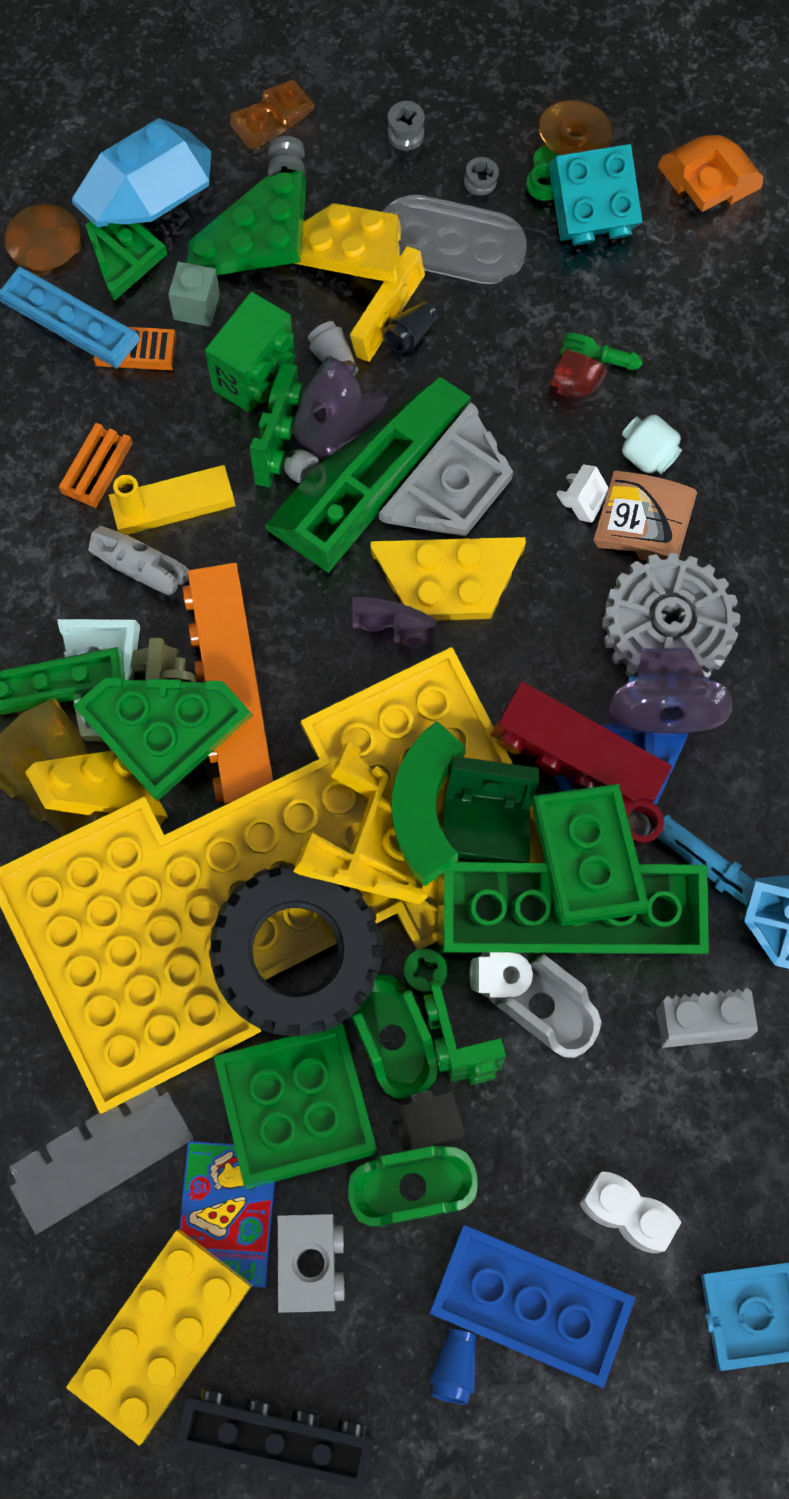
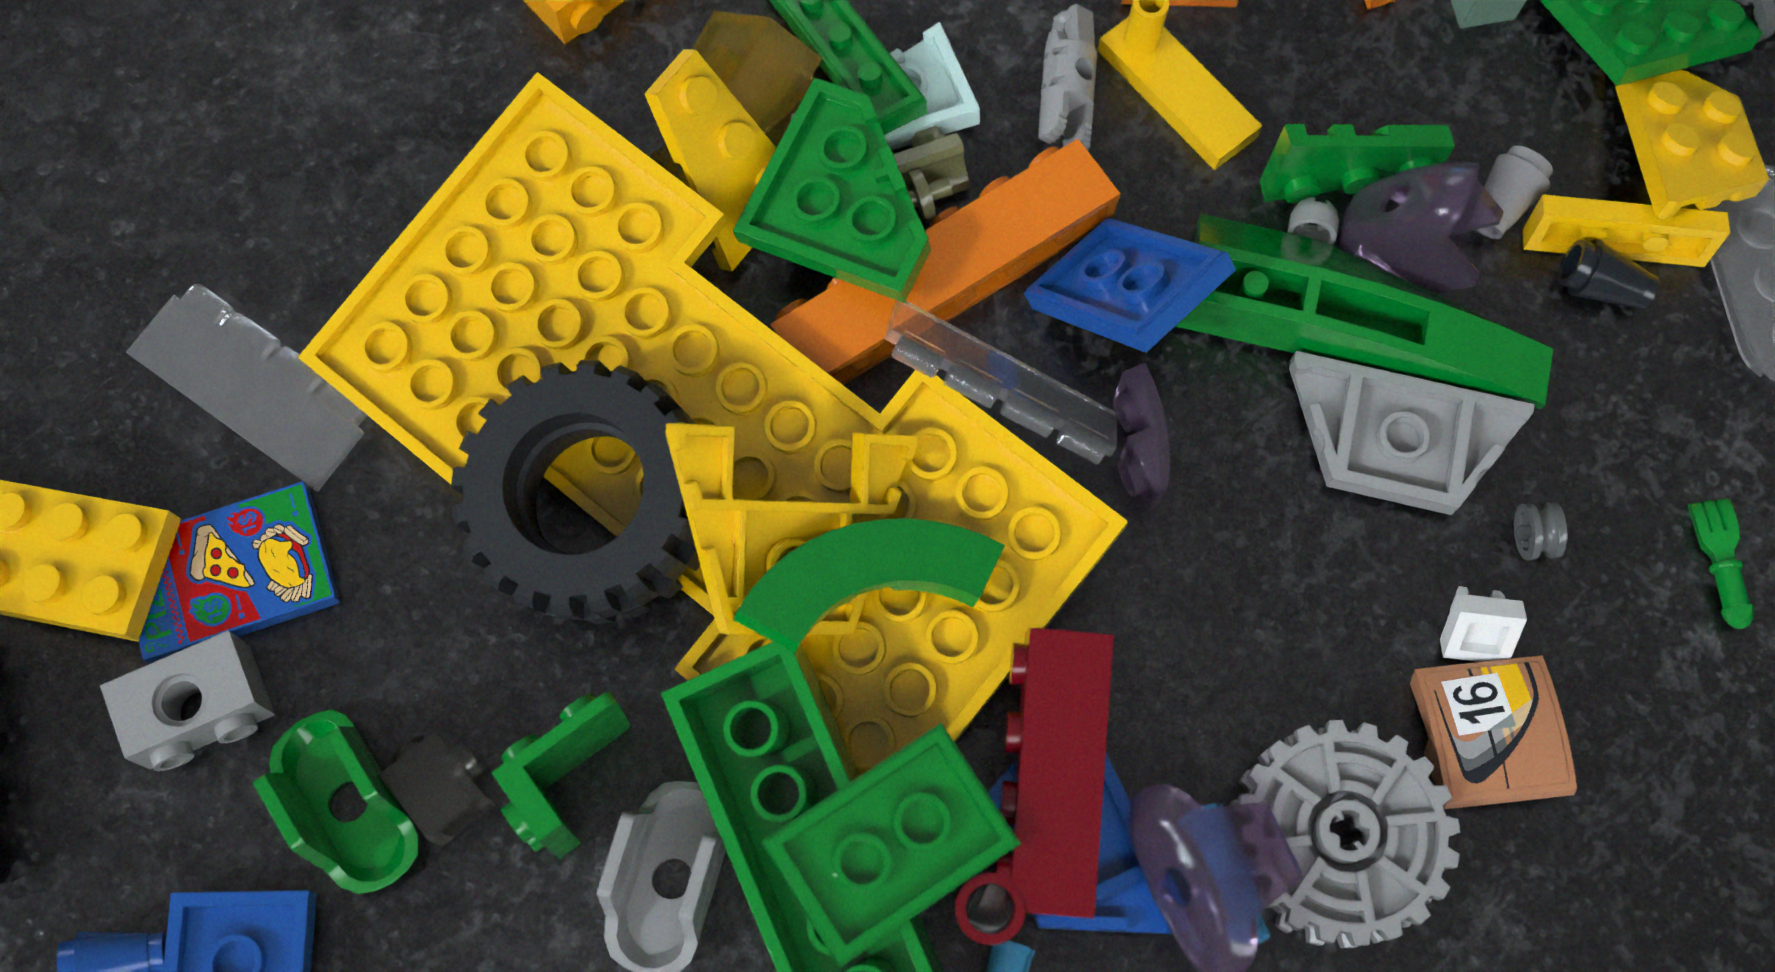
camera: 65 degrees right, 0 degrees up
green brick [205,292,296,413] -> none
green plate [214,1023,377,1190] -> none
green piece [351,975,438,1099] -> none
yellow wing [371,537,526,621] -> none
green wheel [403,948,447,997] -> none
dark green bracket [442,756,539,863] -> none
white piece [469,953,533,997] -> none
clear red piece [550,349,608,399] -> none
light aqua head [622,415,682,474] -> none
none -> clear windscreen [885,301,1117,465]
none -> blue tile [1024,217,1236,353]
none -> dark grey bush [1514,501,1567,560]

